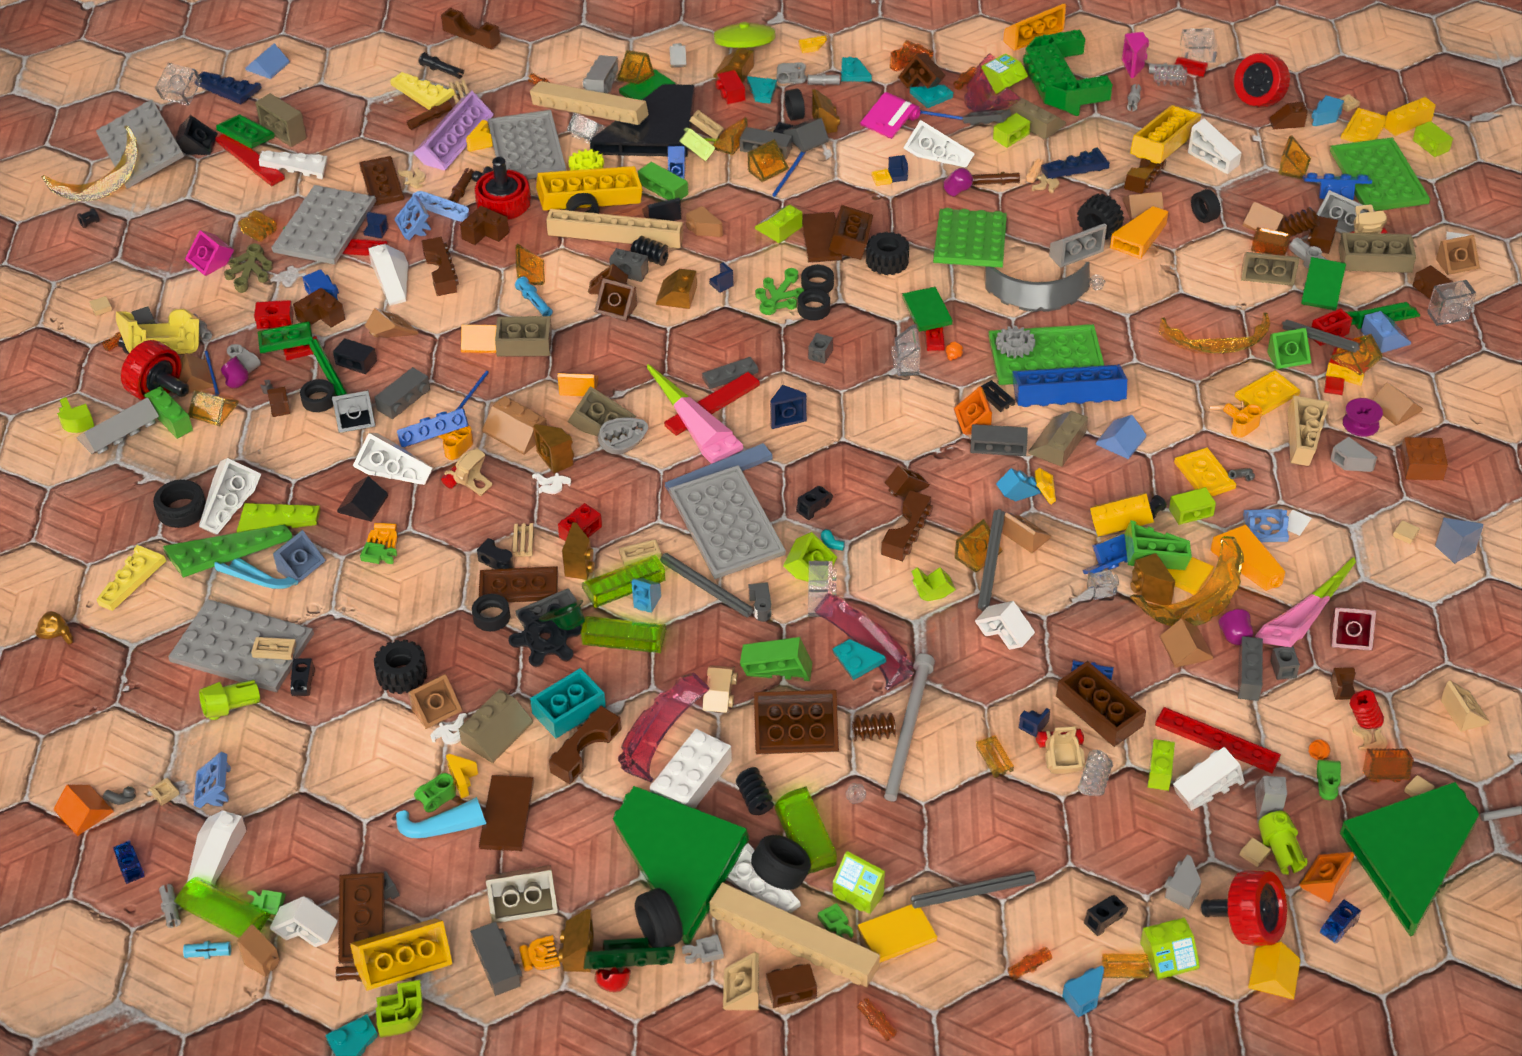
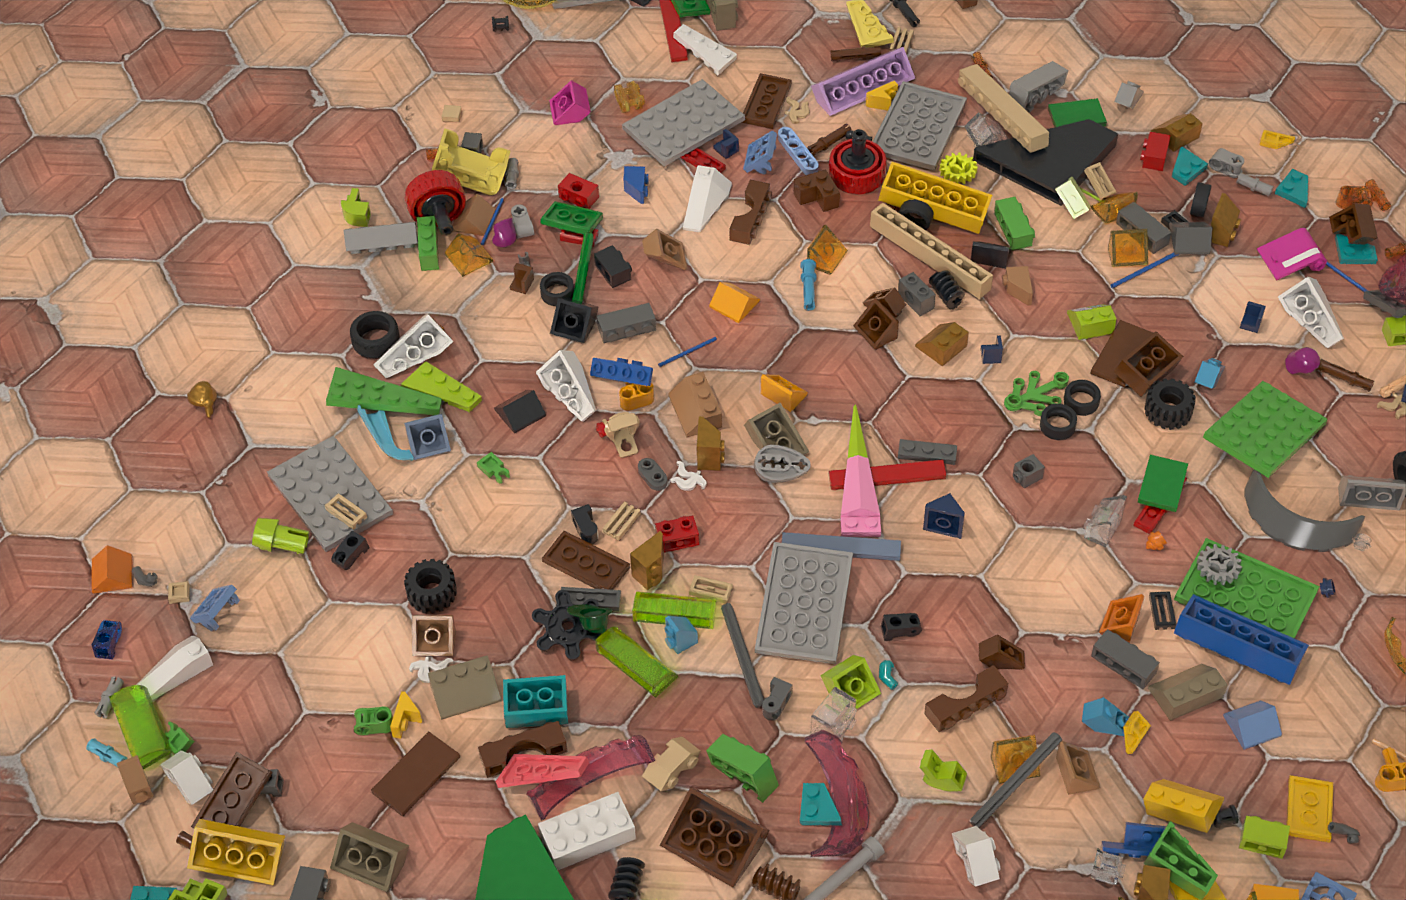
camera: 35 degrees right, 5 degrees up
light yellow wing [96,545,166,611] -> none
olive plant [224,243,273,293] -> none
reddish brown brick [293,288,345,328] -> none
light orange piece [367,523,398,549] -> none
medium azure animal [395,797,486,838] -> none
black tyre [471,594,510,632] -> none
dark tan brick [495,316,552,357] -> none
clear yellow slope [617,50,655,84] -> none
slope [668,146,685,179] -> none
lime dish [714,22,776,48] -> none
yellow tile [872,169,892,186] -> none
none -> coral wing [495,754,589,788]
none -> dark grey plate [638,458,667,491]
none -> dark azure slope [1195,358,1225,389]
none -> dark blue plate [1320,578,1336,598]

